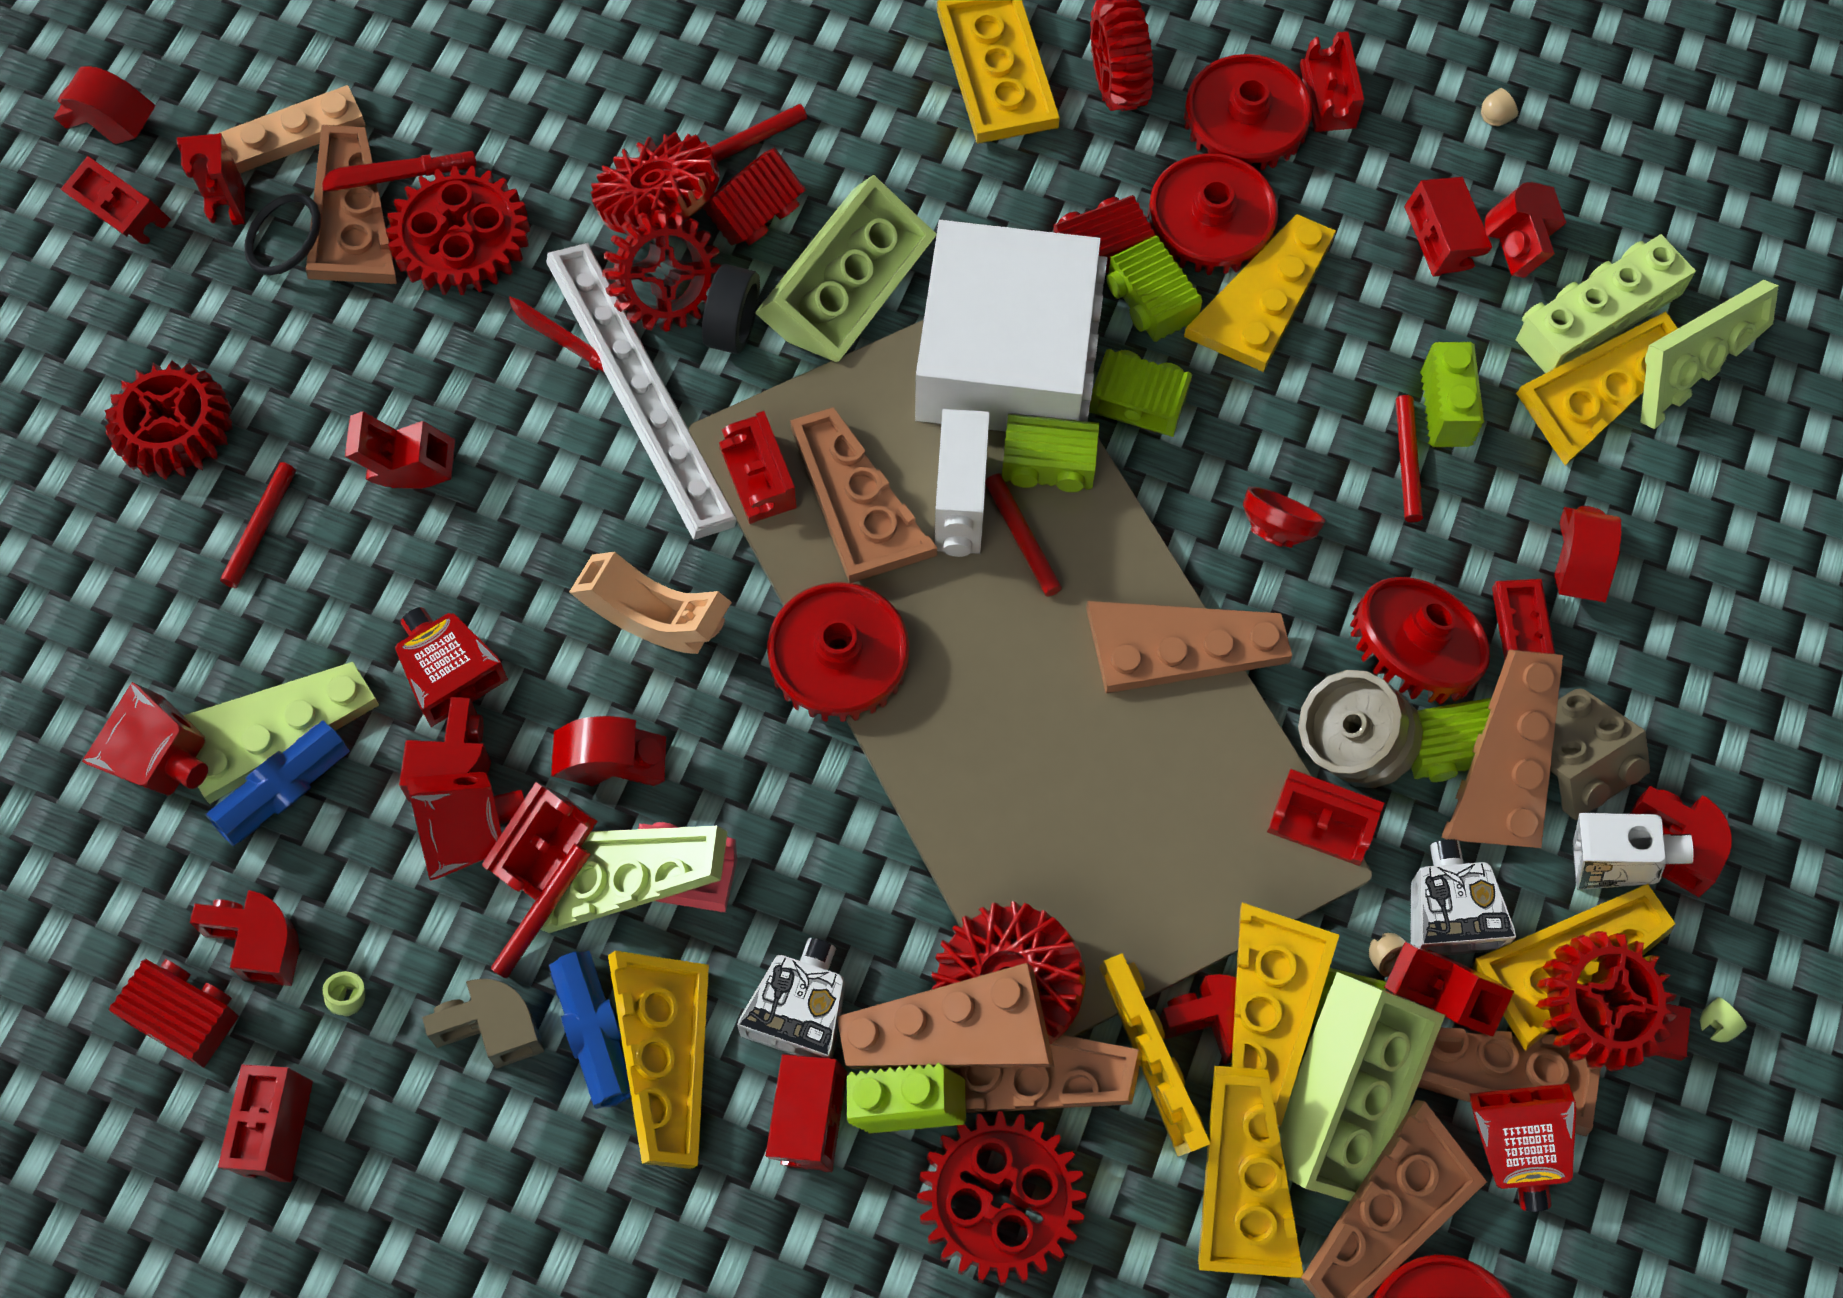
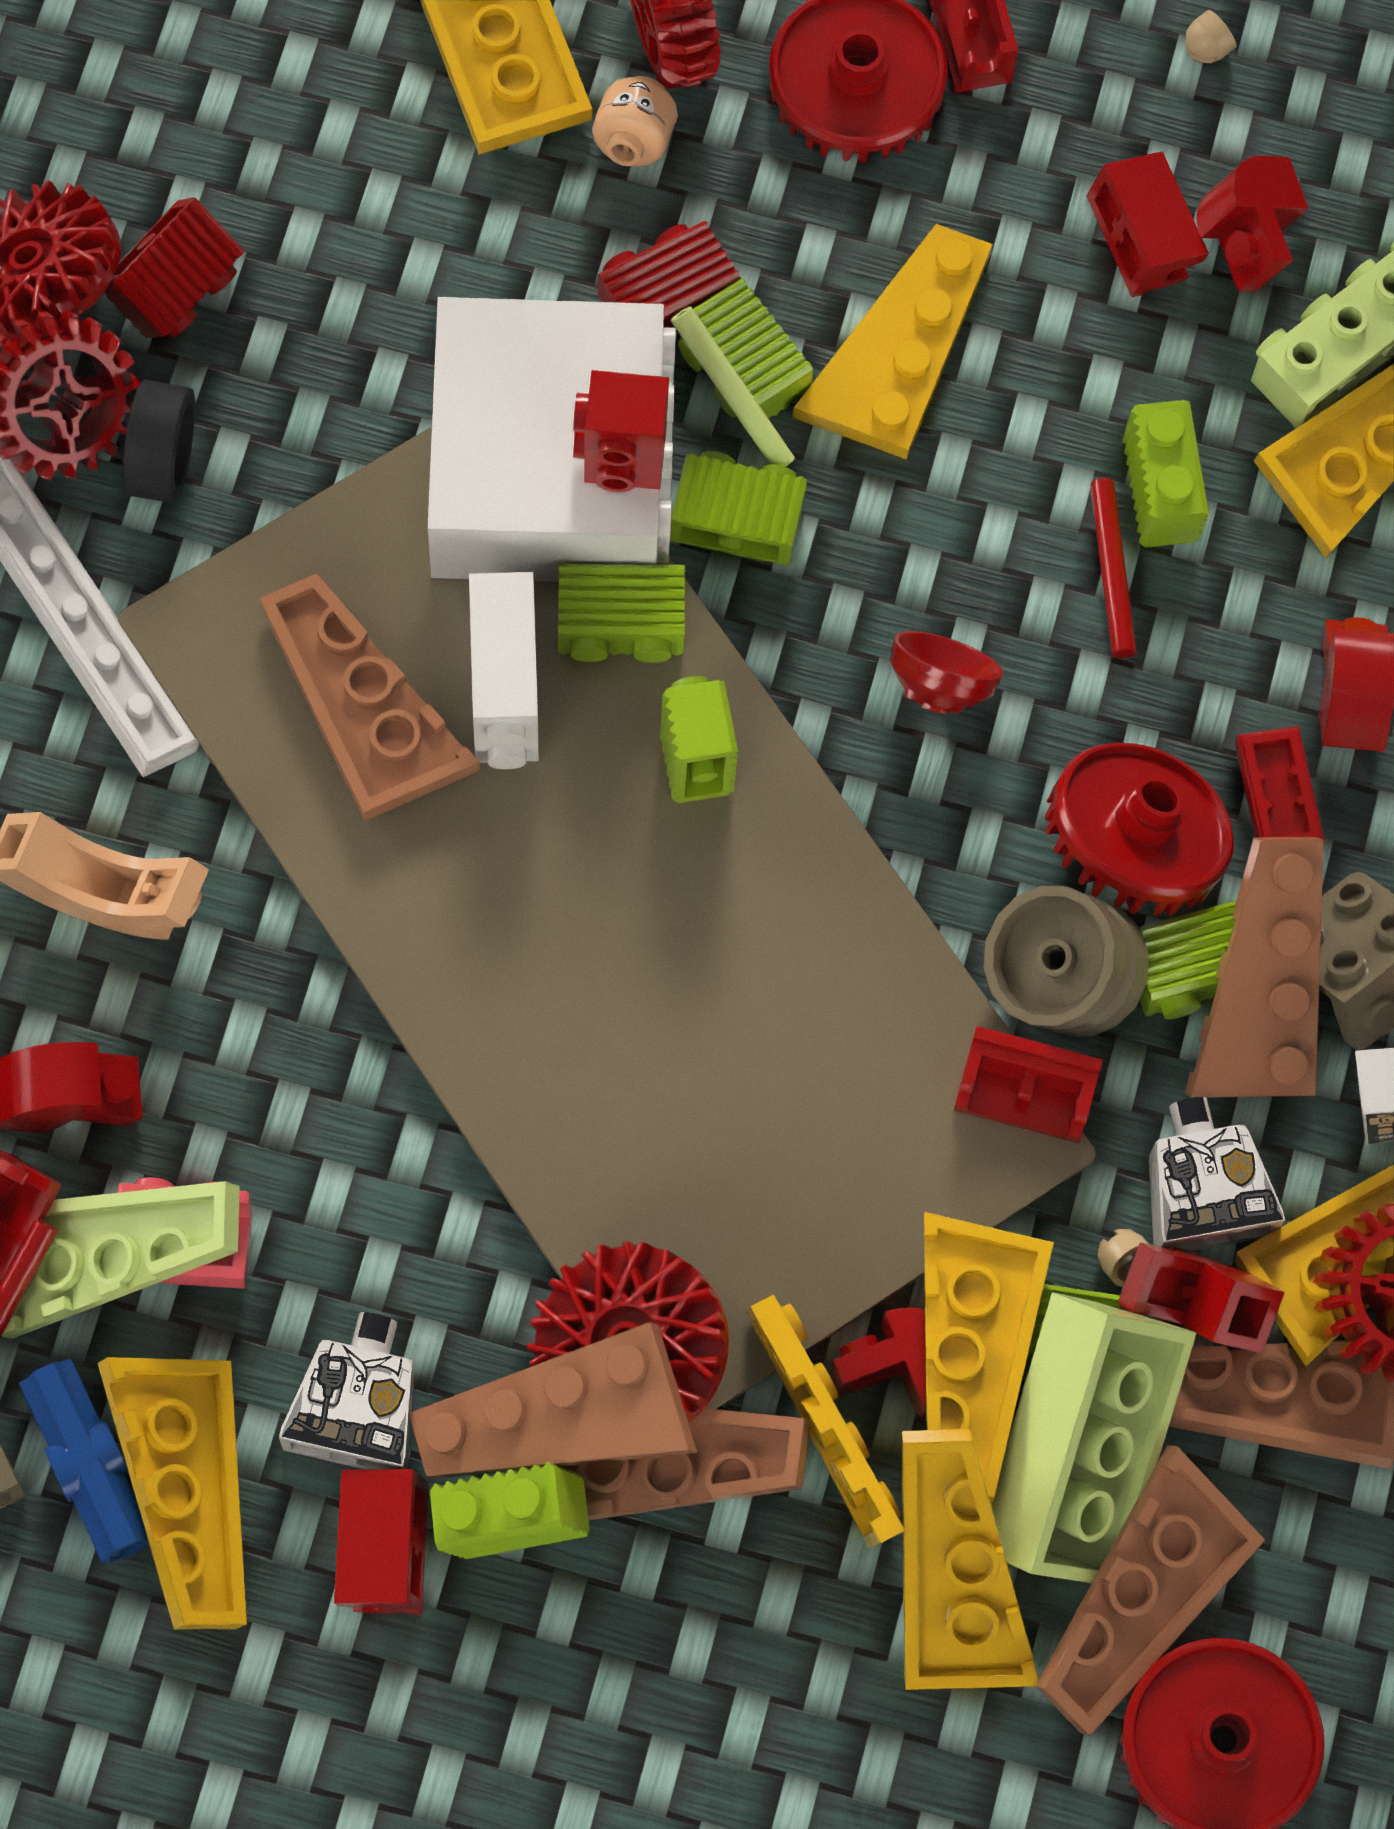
camera: 10 degrees left, 5 degrees up
red bar [710,104,807,163] -> none
red hinge [719,411,797,524] -> none
yellowish green slope [755,175,937,362] -> none
red wheel [767,582,909,722] -> none
red gear [917,1111,1086,1286] -> none
red bar [985,473,1062,597] -> none
nougat wing [1086,601,1292,693] -> none
red wheel [1147,153,1278,275] -> none
red torso [1469,1083,1576,1212] -> none
none -> red brick [573,370,669,492]
none -> light nougat head [592,76,678,167]
none -> lime brick [660,676,739,803]
none -> yellowish green piece [671,306,795,467]

